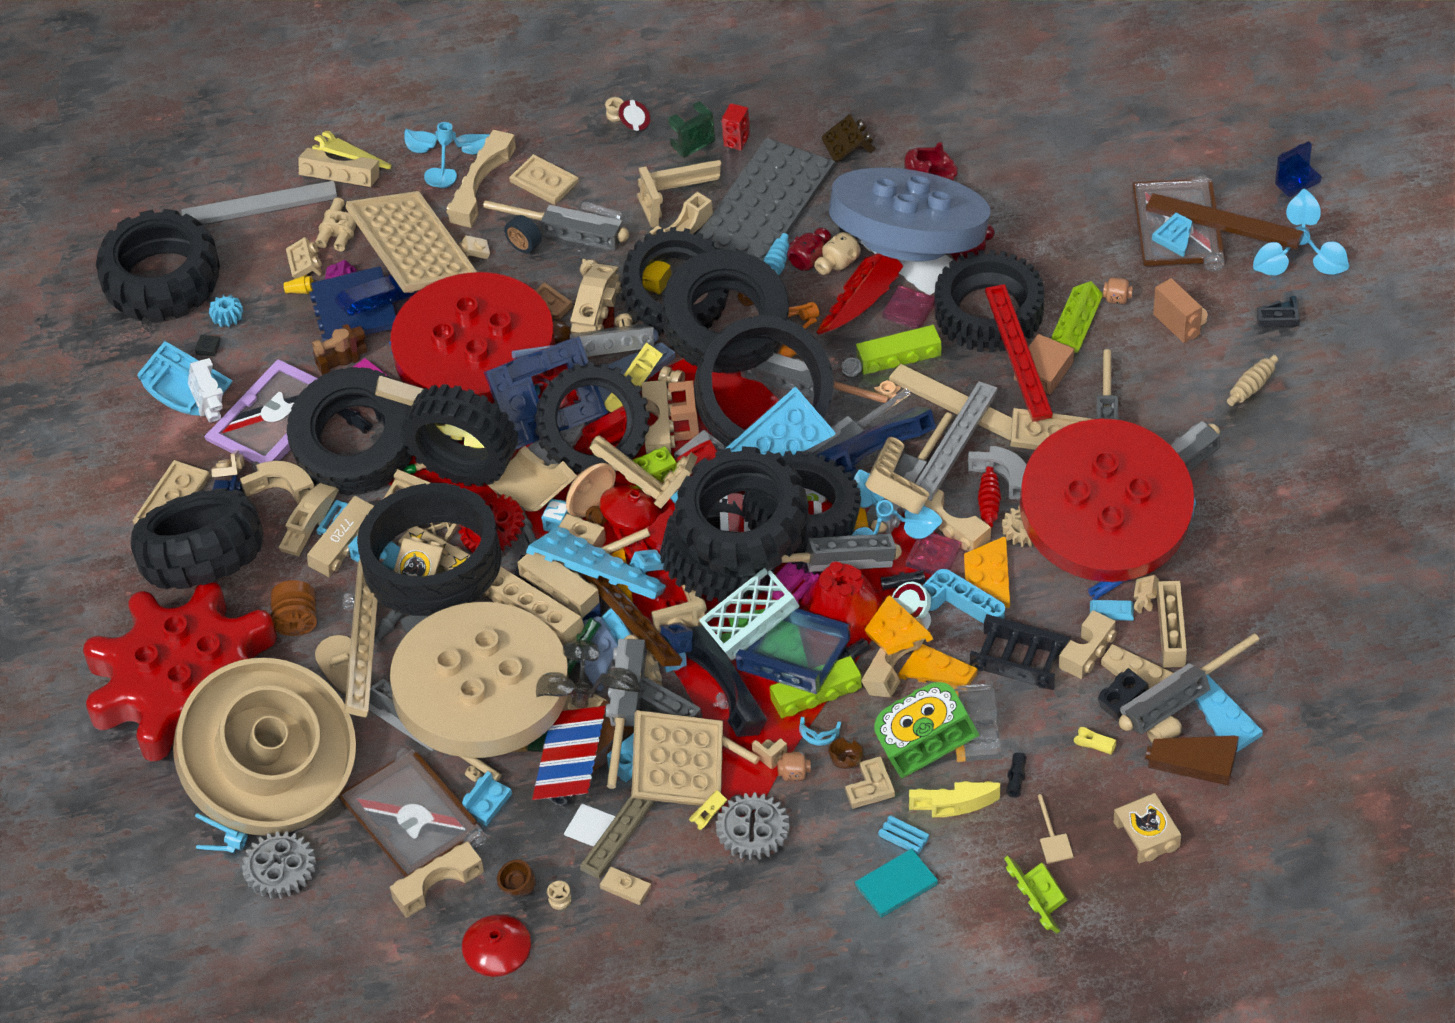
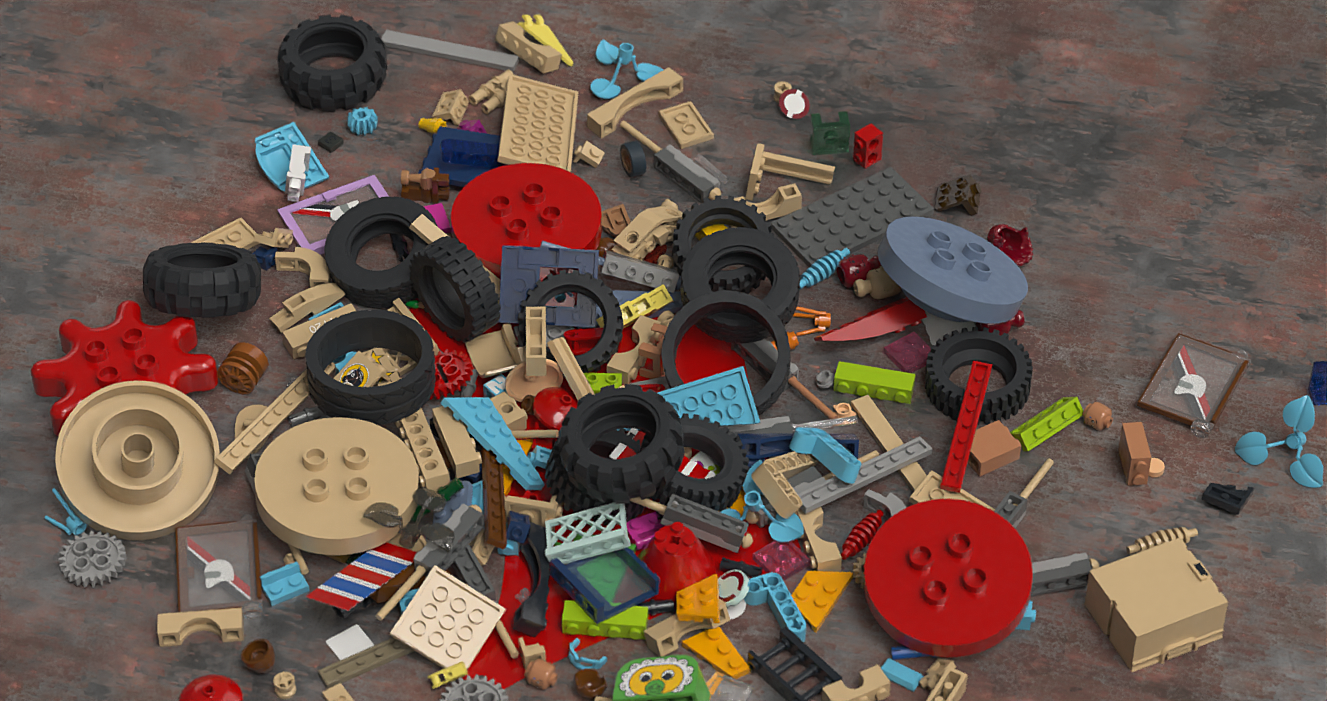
camera: 25 degrees right, 5 degrees down
reddish brown tile [1146,193,1304,249] -> none
medium azure wing [1152,213,1192,257] -> none
none -> tan arch [526,307,546,376]
none -> medium azure beam [789,427,862,483]
none -> tan piece [1084,537,1228,672]

